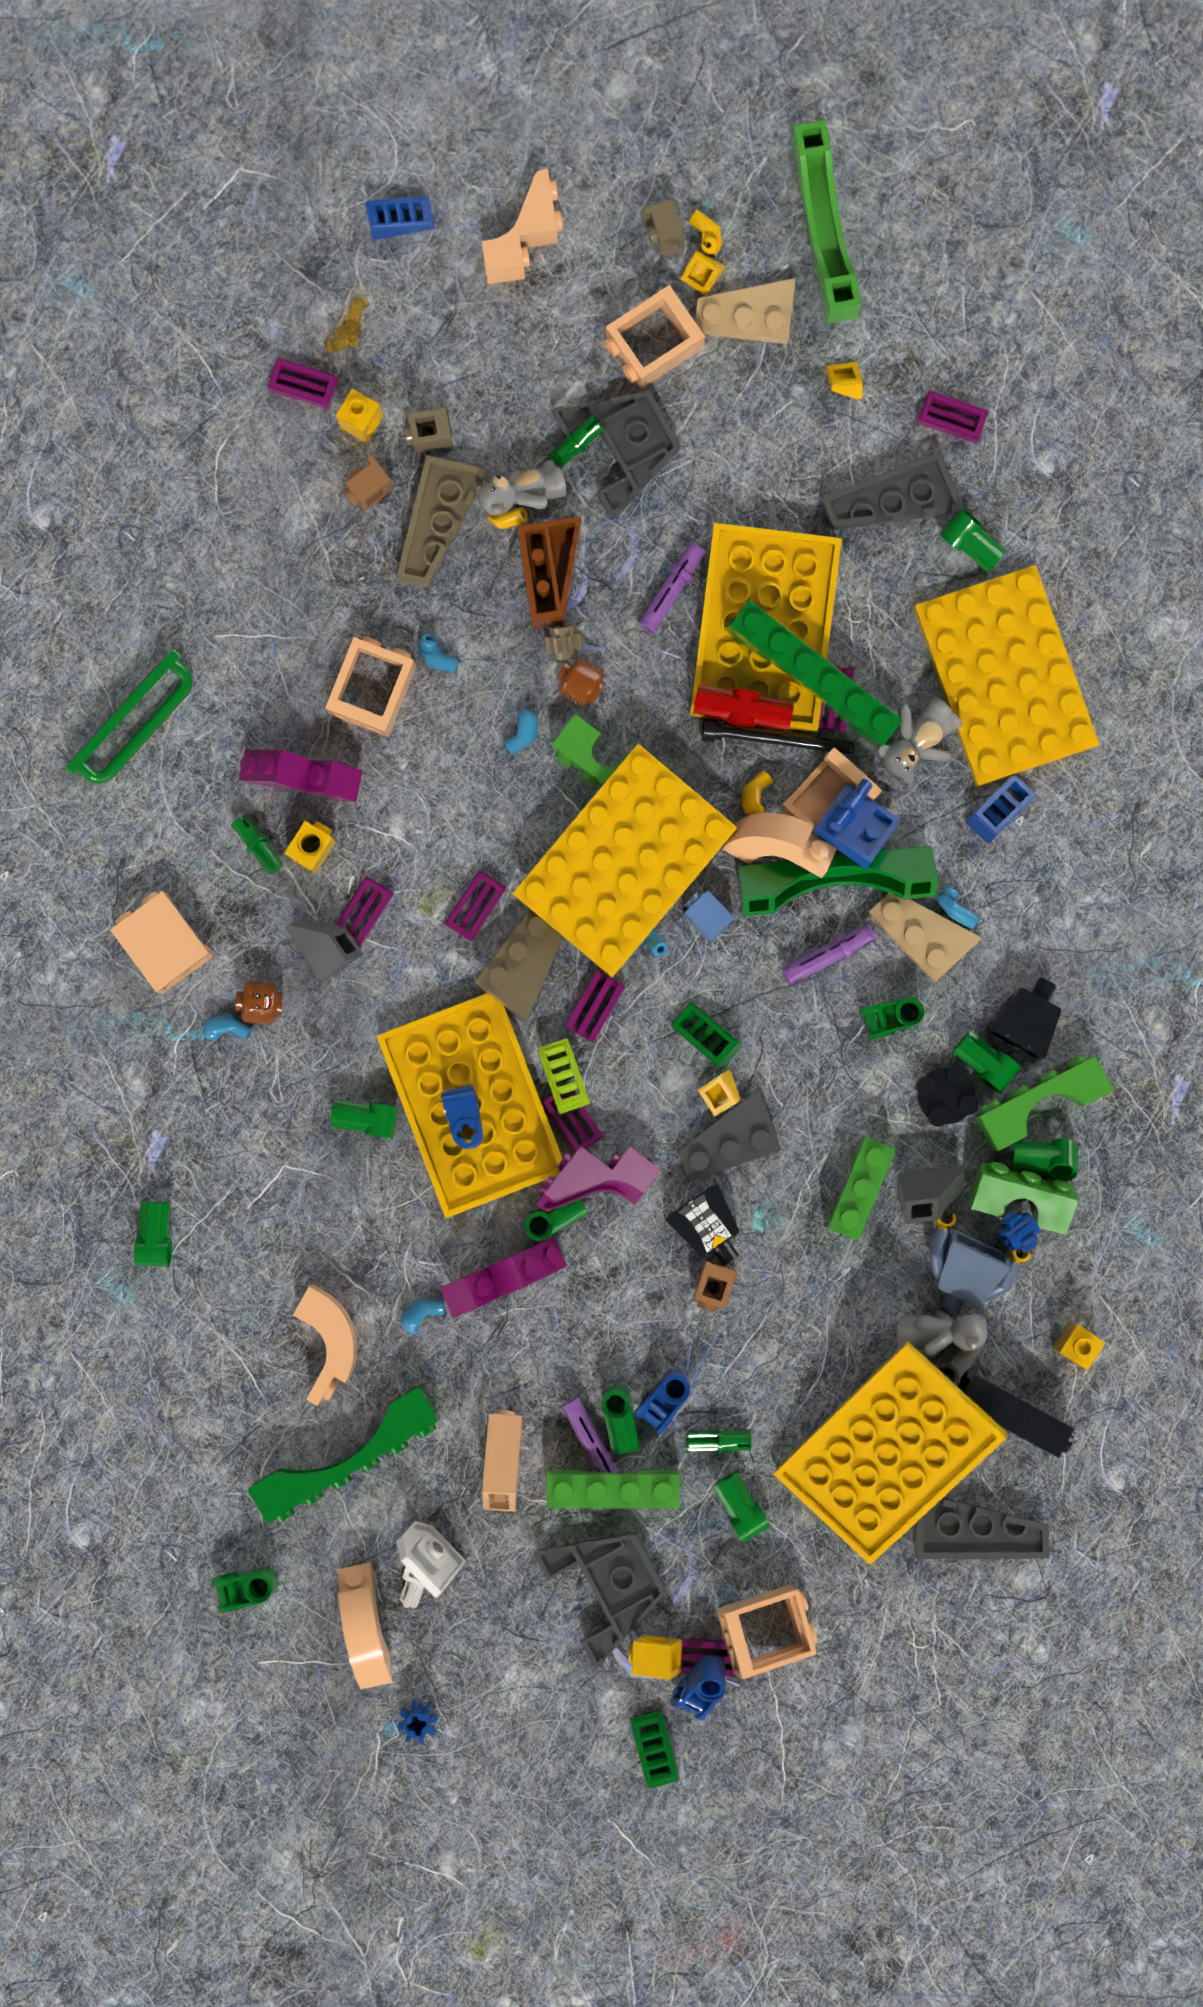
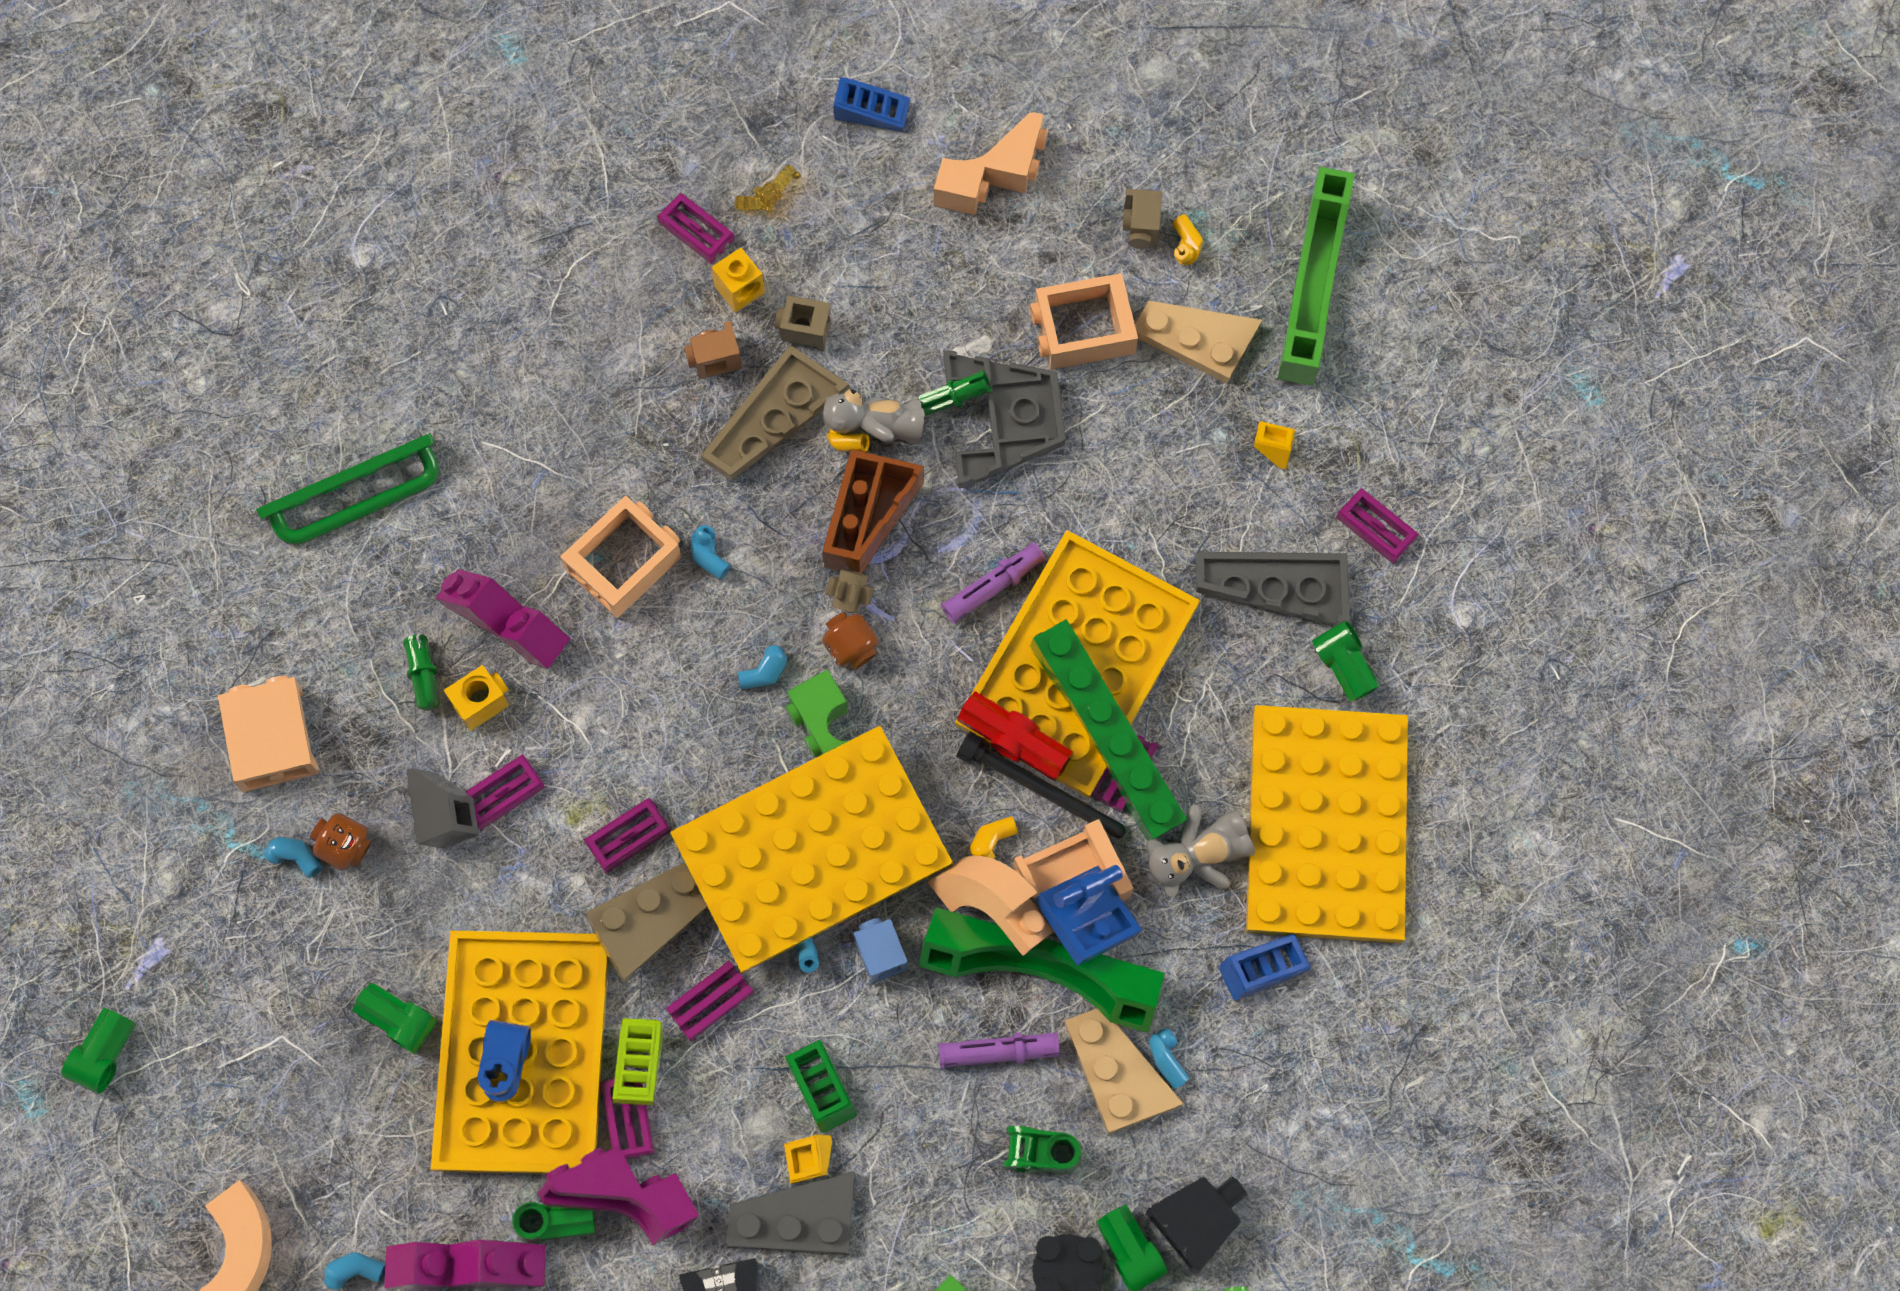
camera: 20 degrees right, 15 degrees down
yellow slope [680,250,726,296] -> none

